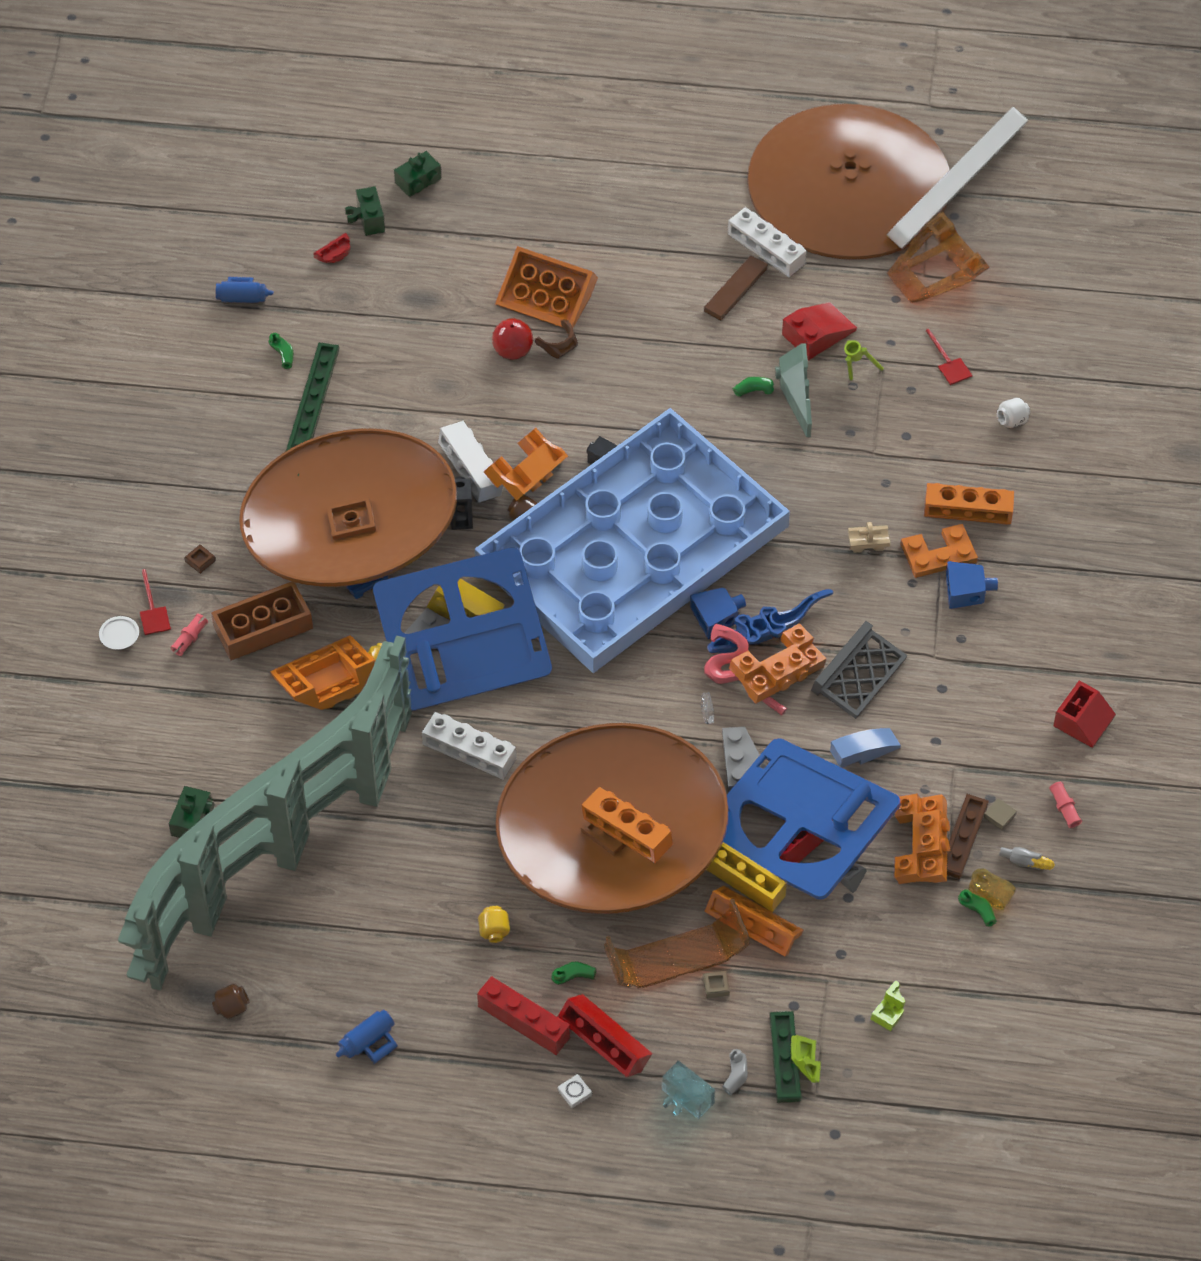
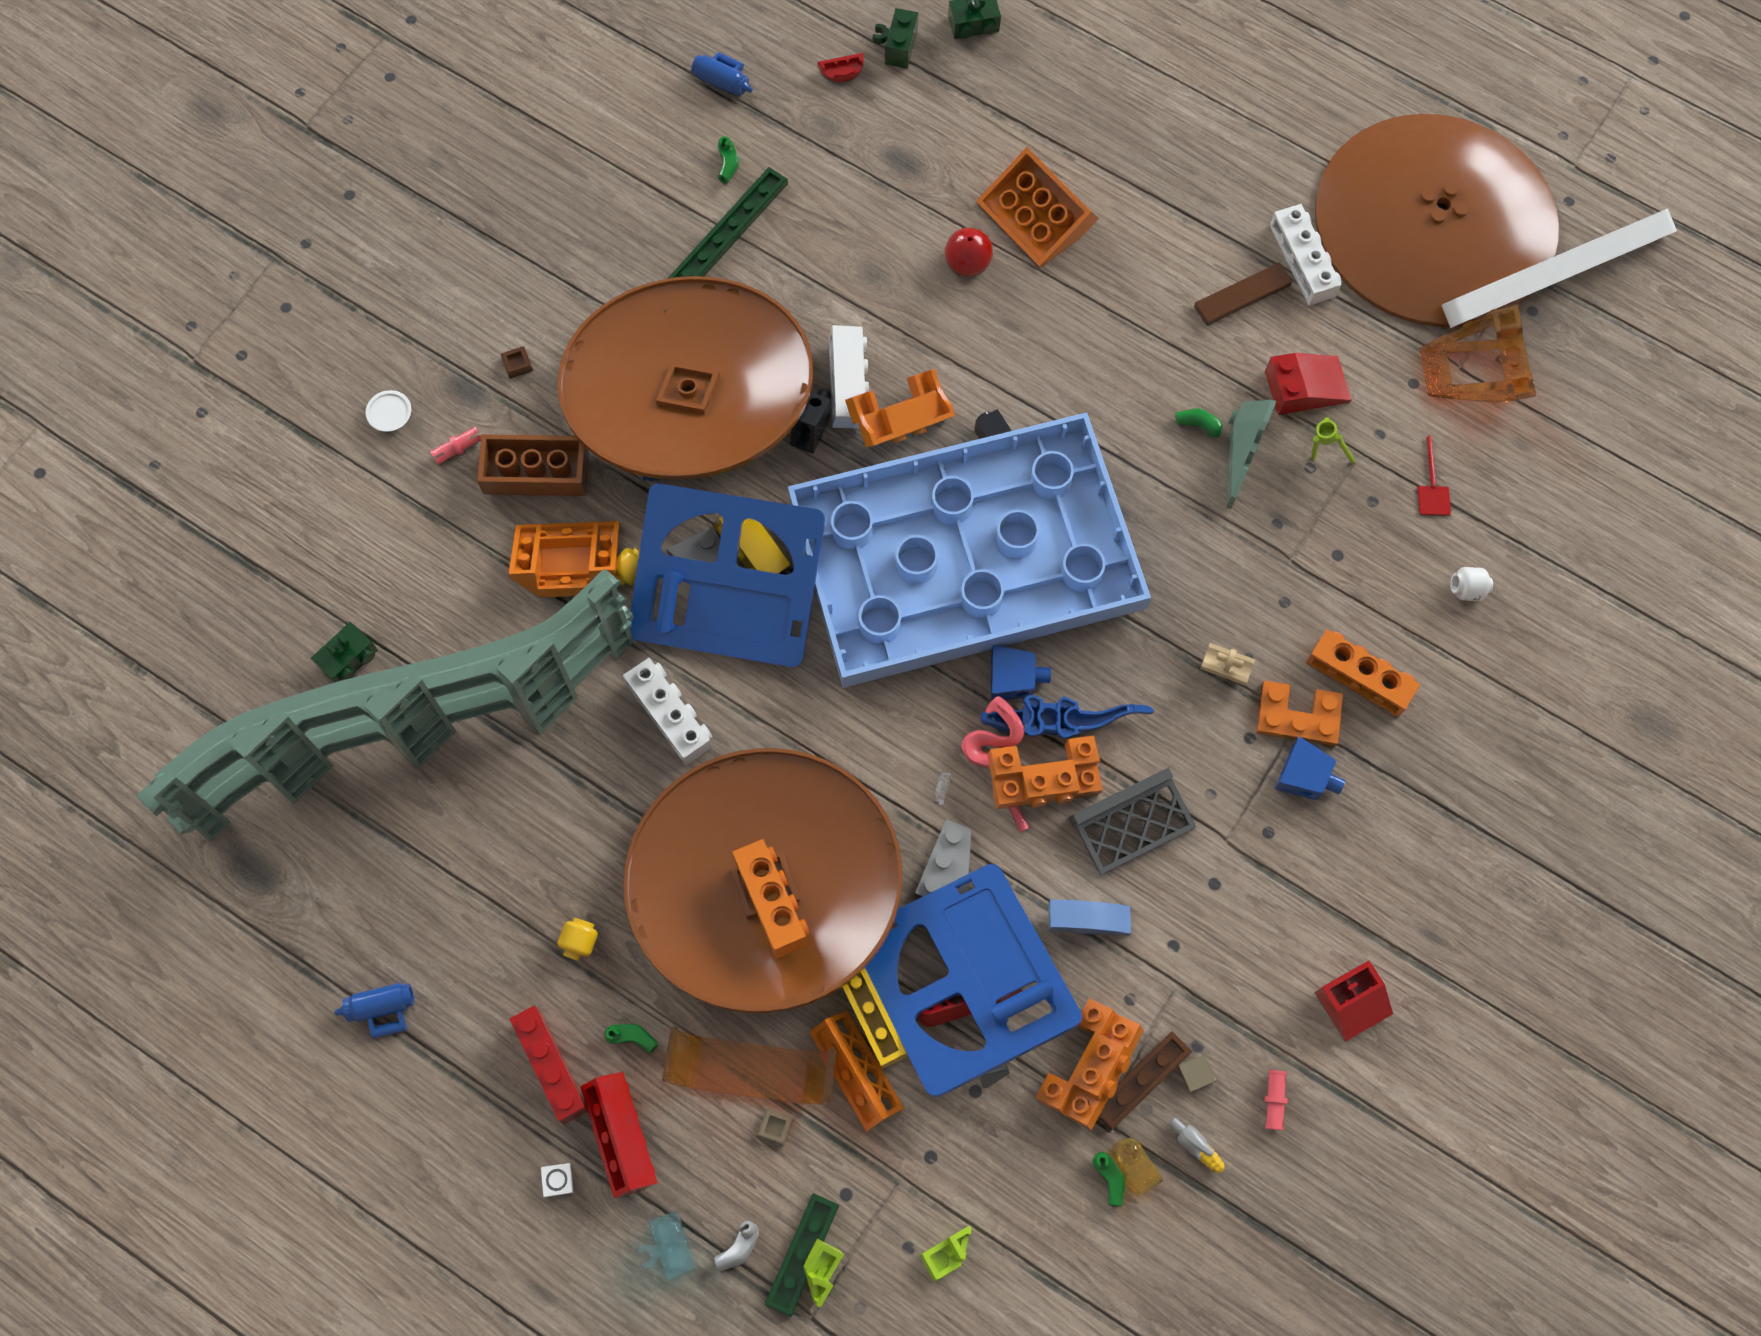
camera: 25 degrees right, 15 degrees up
red piece [140,569,171,635] -> none
reddish brown head [212,983,250,1019] -> none
reddish brown head [507,495,538,521] -> none
reddish brown helmet [535,319,578,359] -> none

